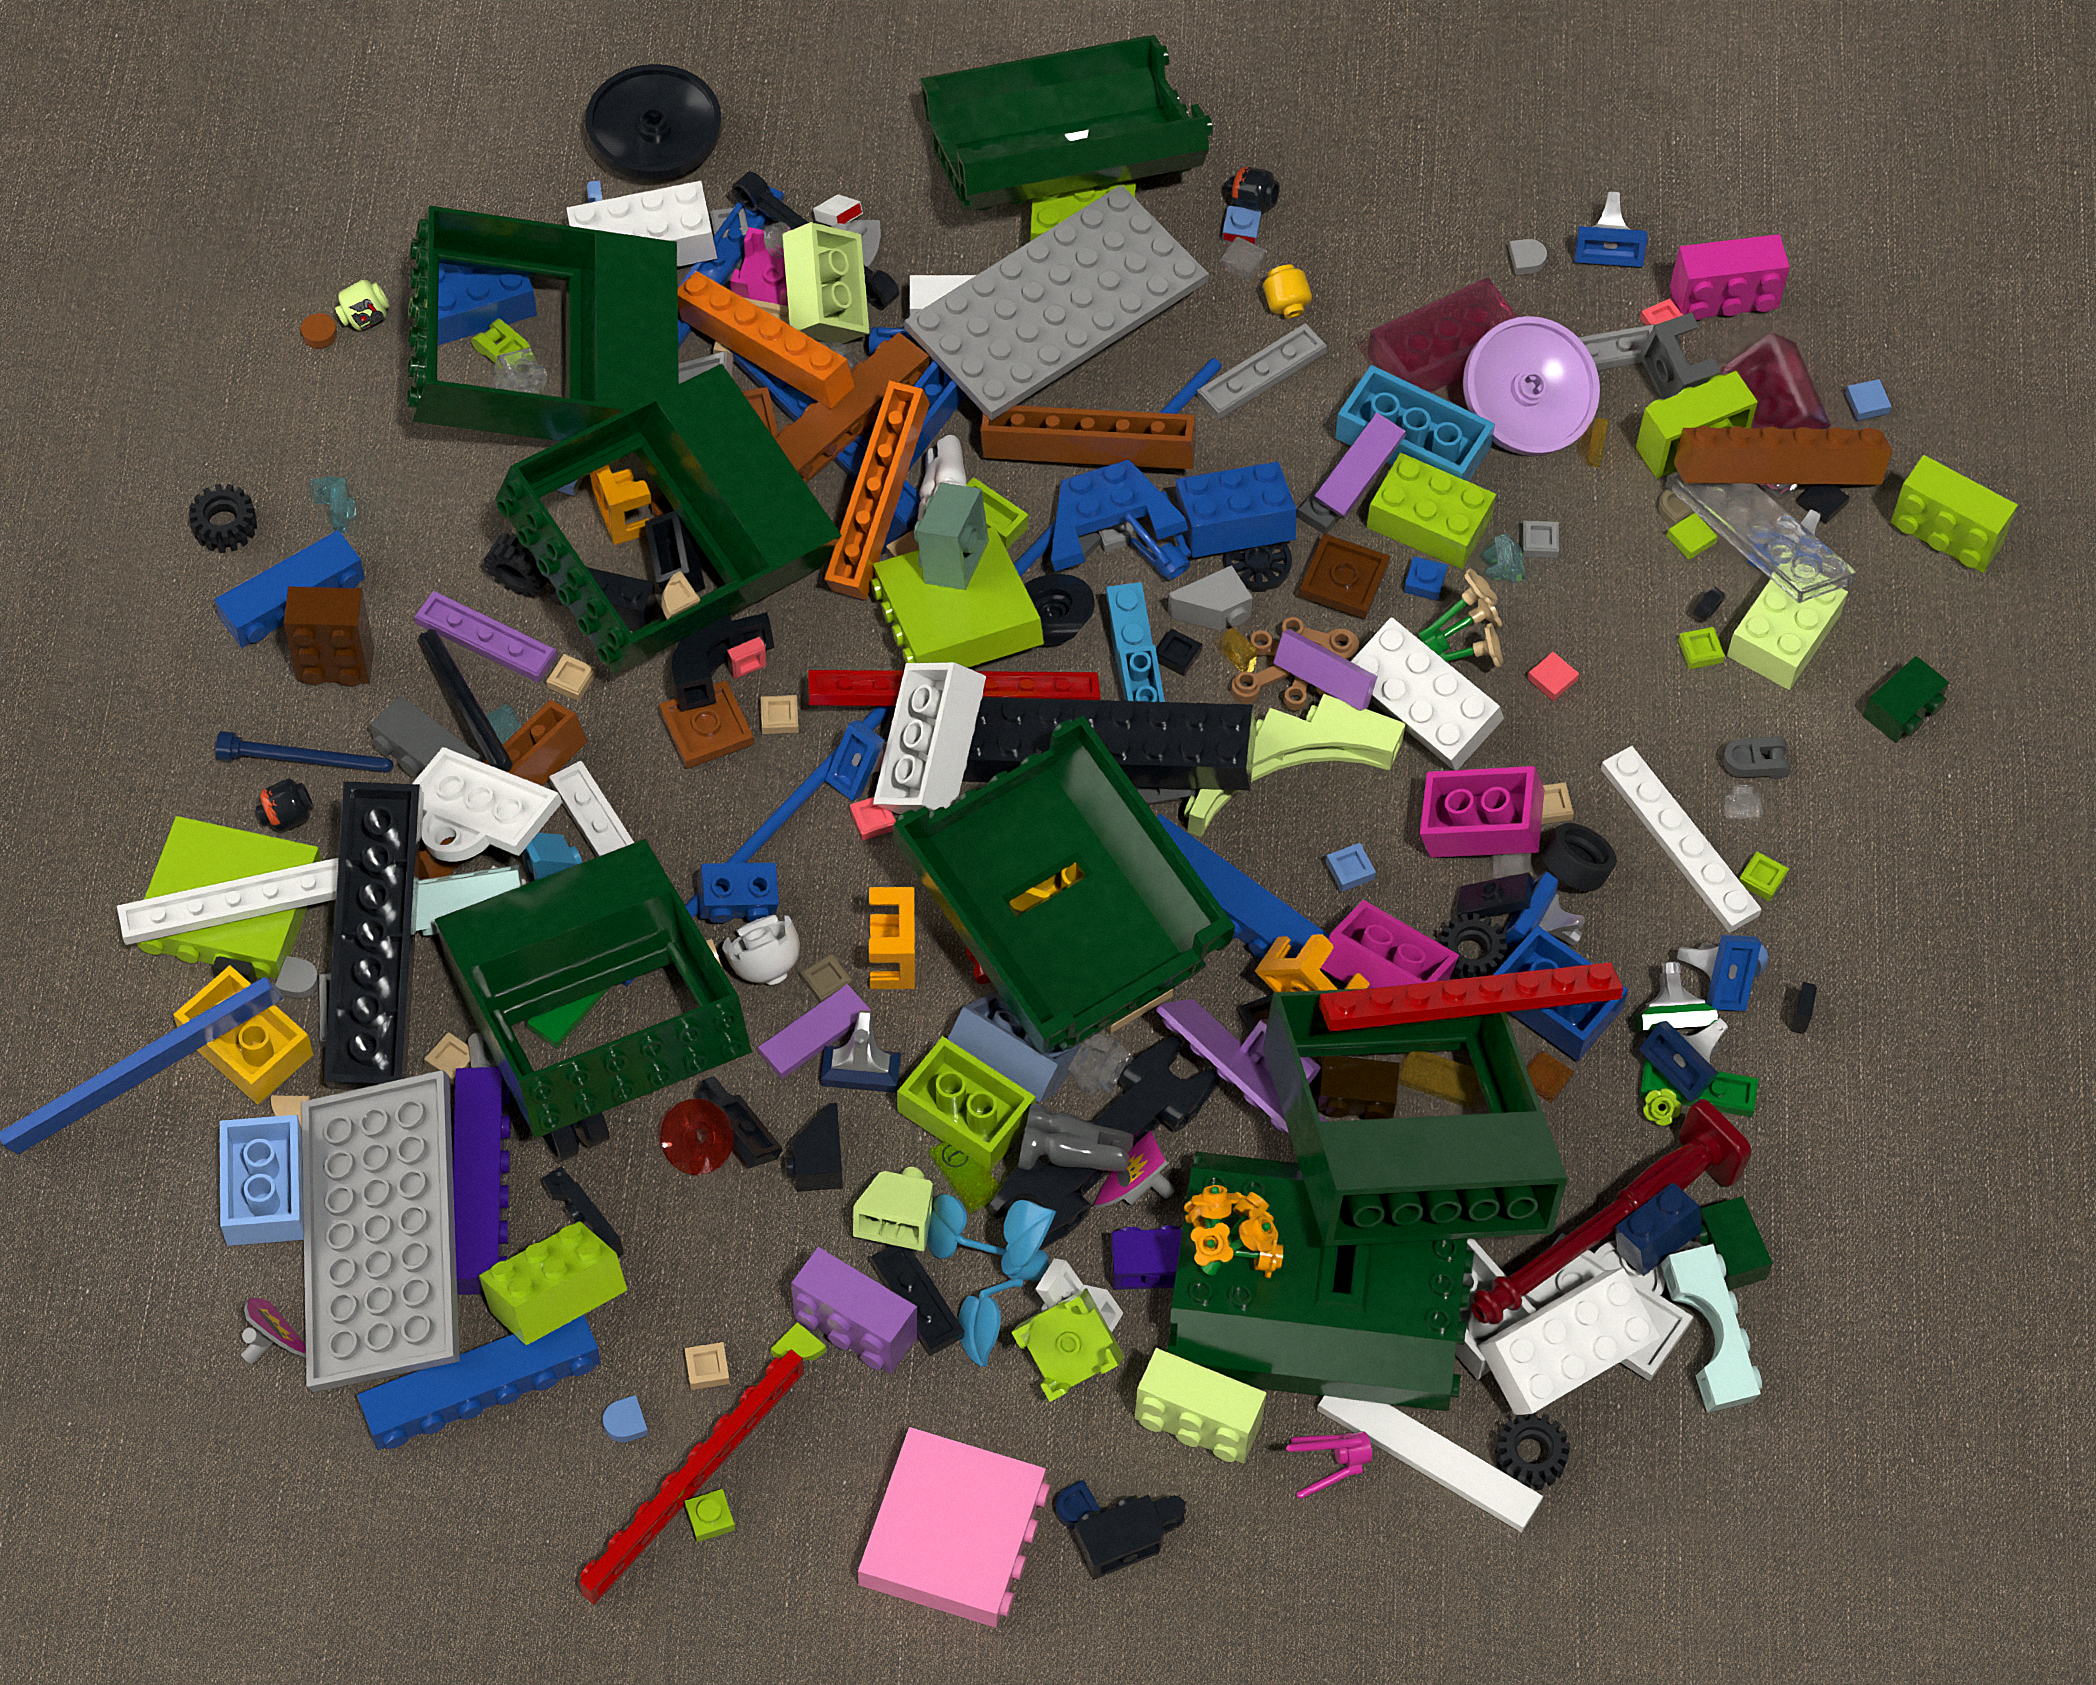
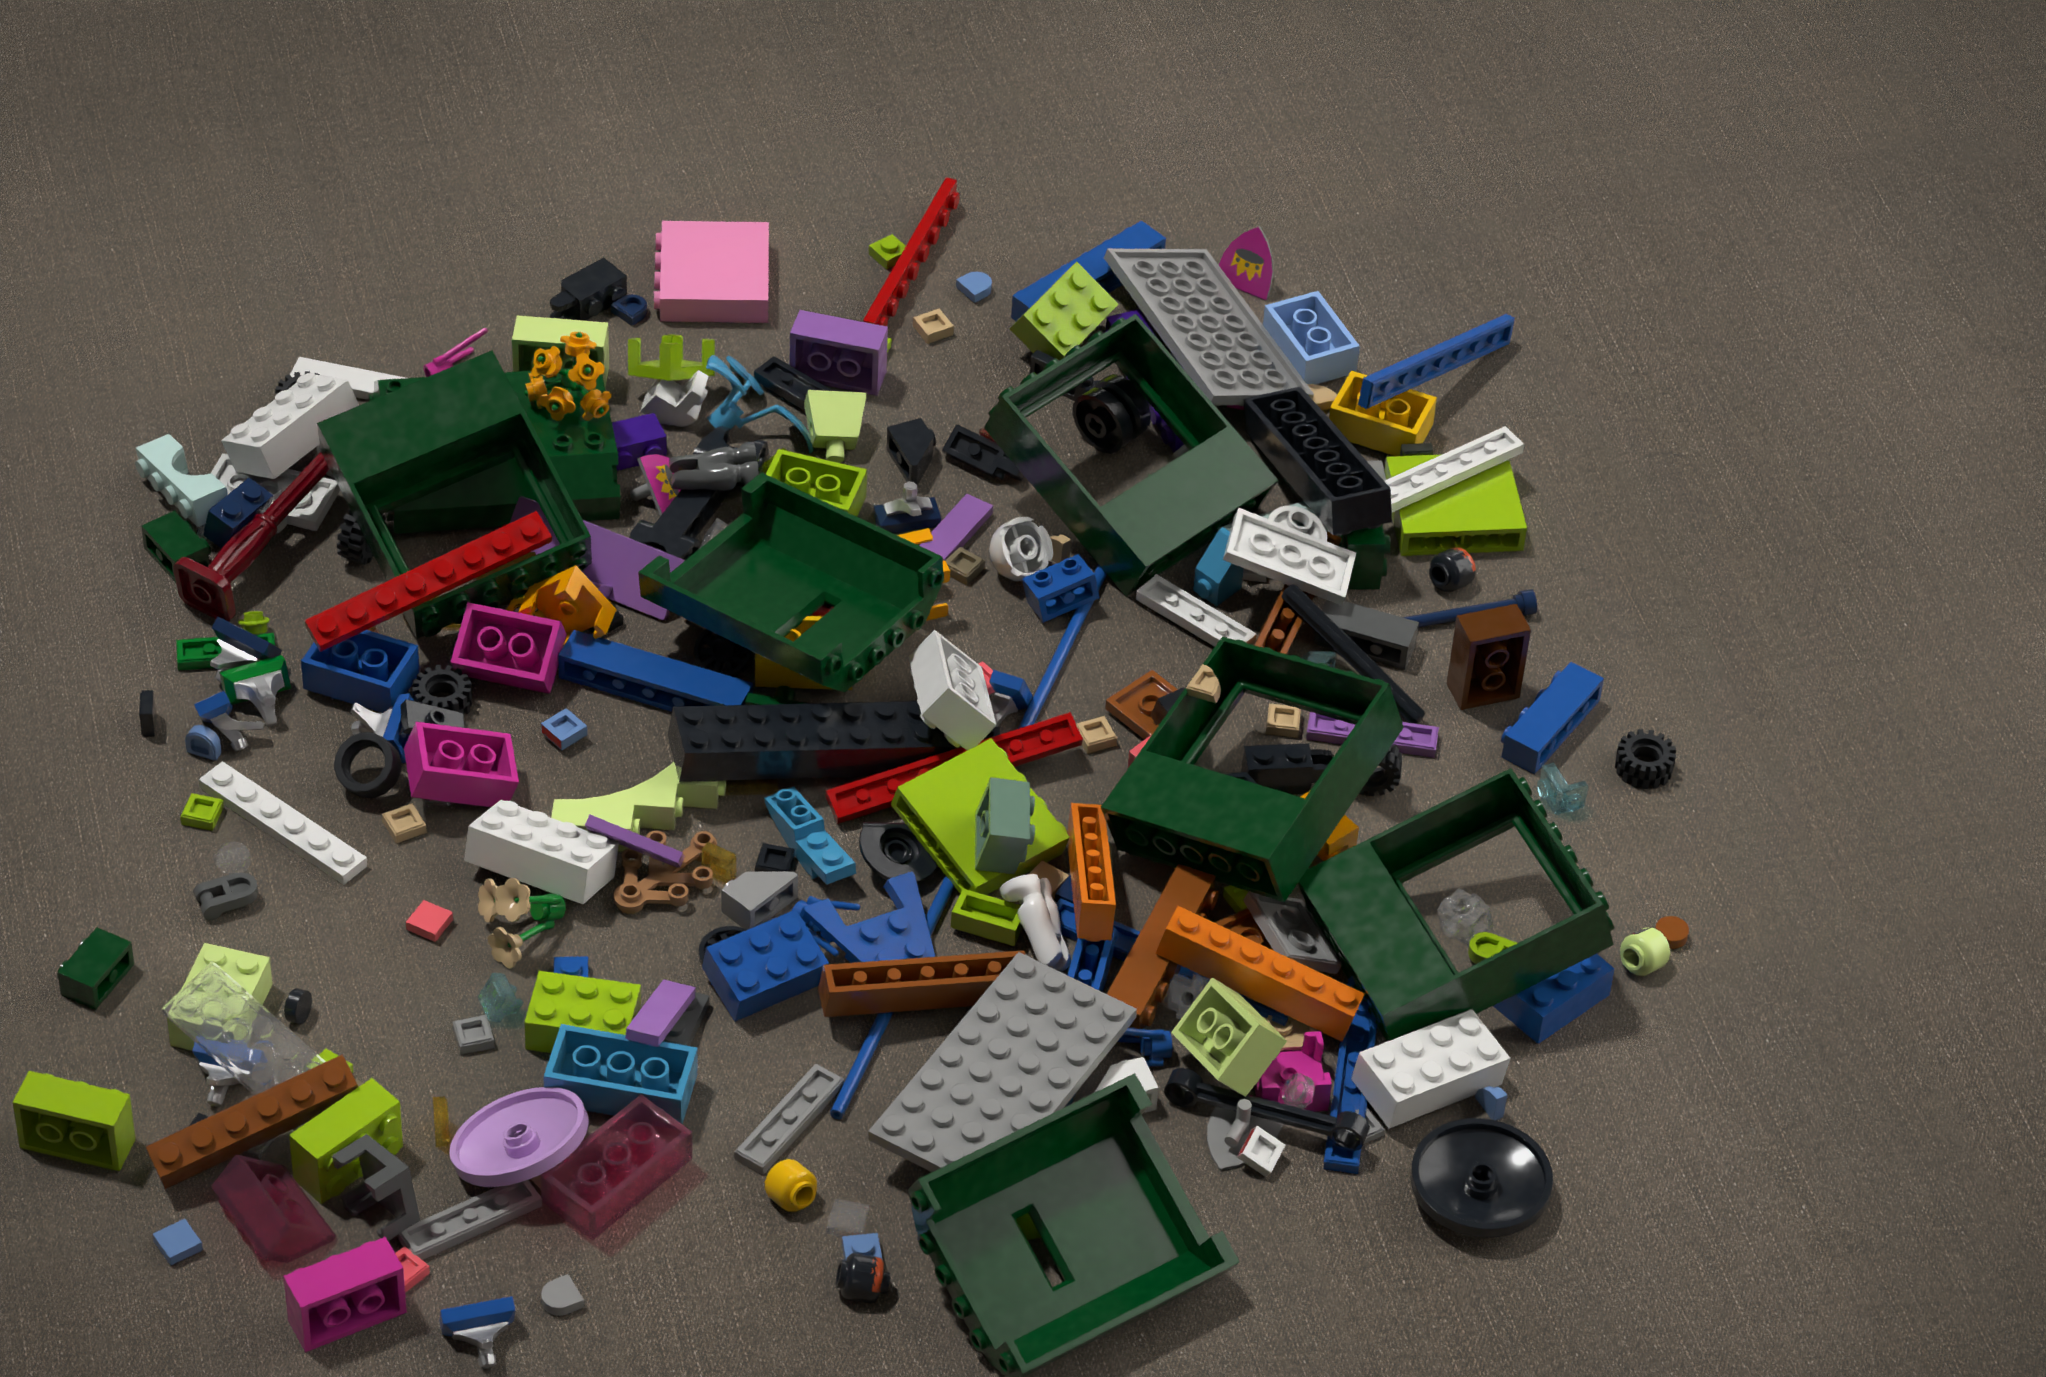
camera: 160 degrees right, 15 degrees down
reddish brown plate [1299,534,1391,619] -> none
lime tile [1678,627,1725,670] -> none

